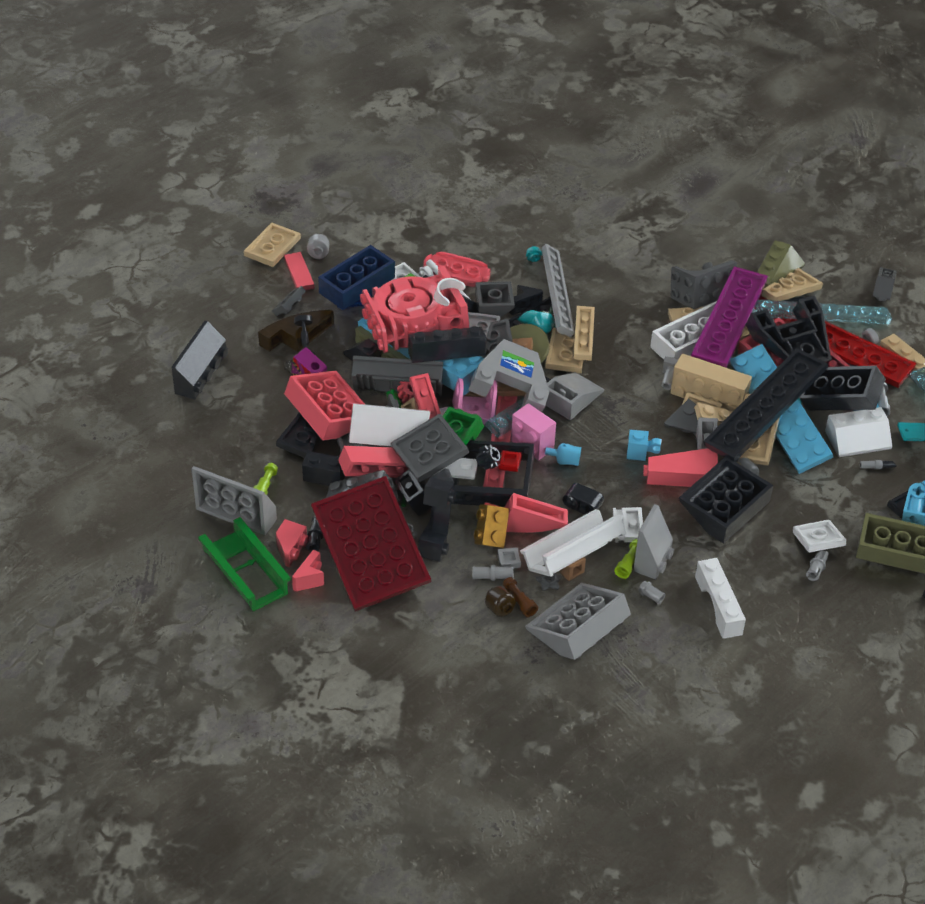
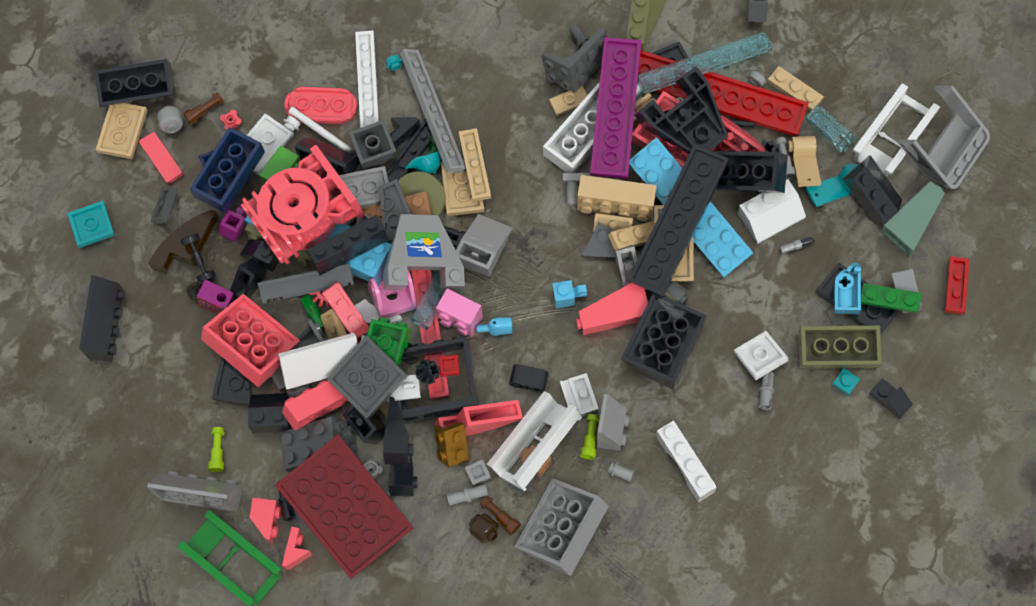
camera: 10 degrees left, 25 degrees up
white helmet [434,278,466,306] -> none
tan wing [762,268,823,303] -> none
none -> teal plate [67,201,115,248]
none -> black slope [94,59,174,107]
none -> reddish brown piece [183,92,224,125]
none -> magenta brick [219,205,246,242]
none -> black slope [230,258,267,300]
none -> white plate [355,30,379,128]
none -> tan door [788,136,821,187]
none -> teal plate [832,368,860,396]

